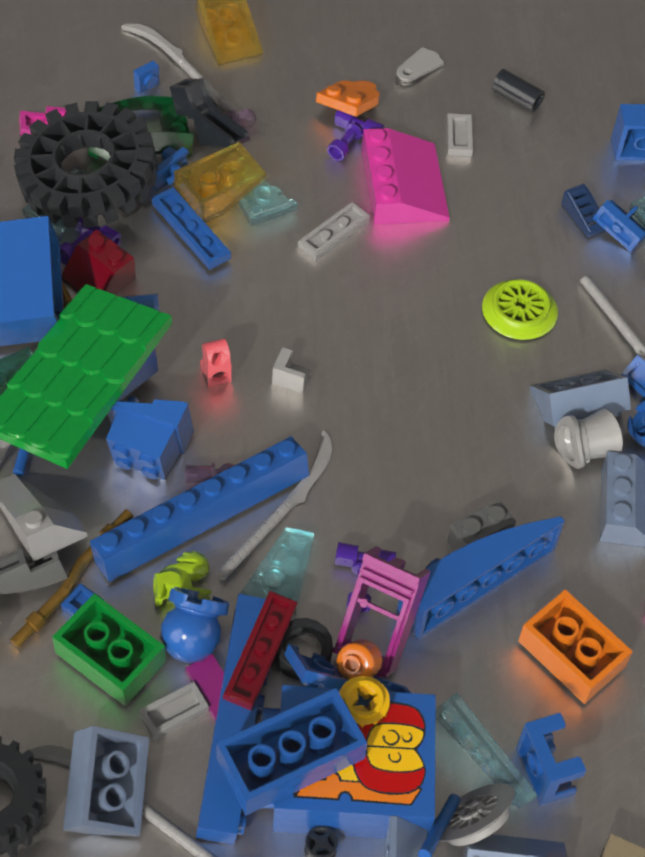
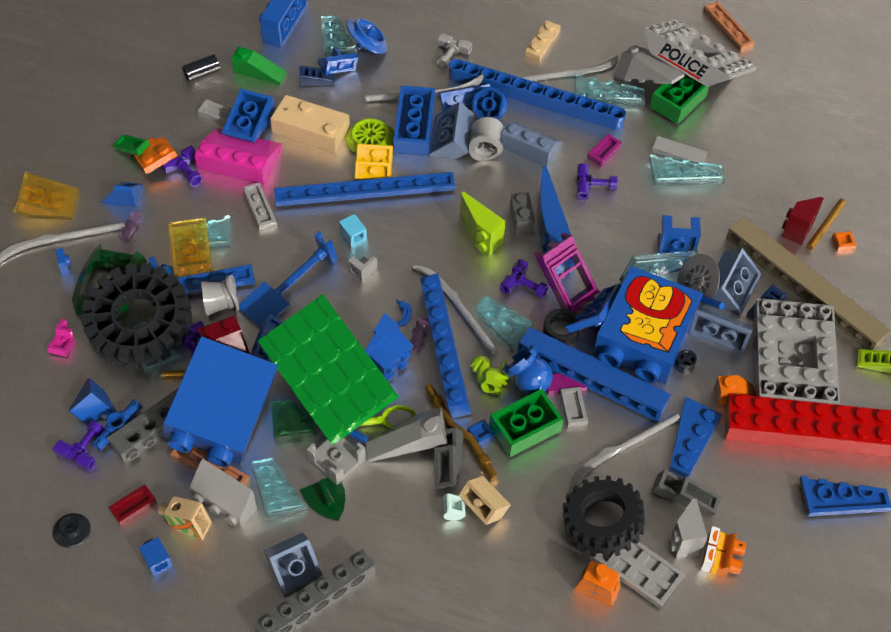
camera: 65 degrees left, 0 degrees up
sand blue slope [63,726,149,836] -> none
black arch [169,78,250,151] -> none
coral leg [200,338,231,387] -> none
blue brick [216,688,368,815] -> none
dark red tile [222,591,298,711] -> none
orange head [336,639,382,680] -> none
yellow gear [339,676,390,727] -> none
light grey piece [396,47,444,82] -> none
orange brick [518,589,633,704] -> none
none -> blue slope [101,182,143,207]
none -> green tile [112,134,150,156]
none -> light grey hat [201,275,239,316]
none -> blue slope [221,88,277,143]
none -> green slope [231,46,287,85]
none -> blue piece [239,231,339,328]
none -> tan brick [271,95,350,153]
none -> blue plate [274,172,455,207]
none -> medium azure brick [339,214,367,248]
none -> yellow slope [355,144,393,180]
none -> piece [360,405,417,429]
none -> blue brick [393,85,435,156]
none -> blue piece [396,300,412,326]
none -> lime slope [460,191,506,256]
none -> dark purple bar [577,163,618,199]

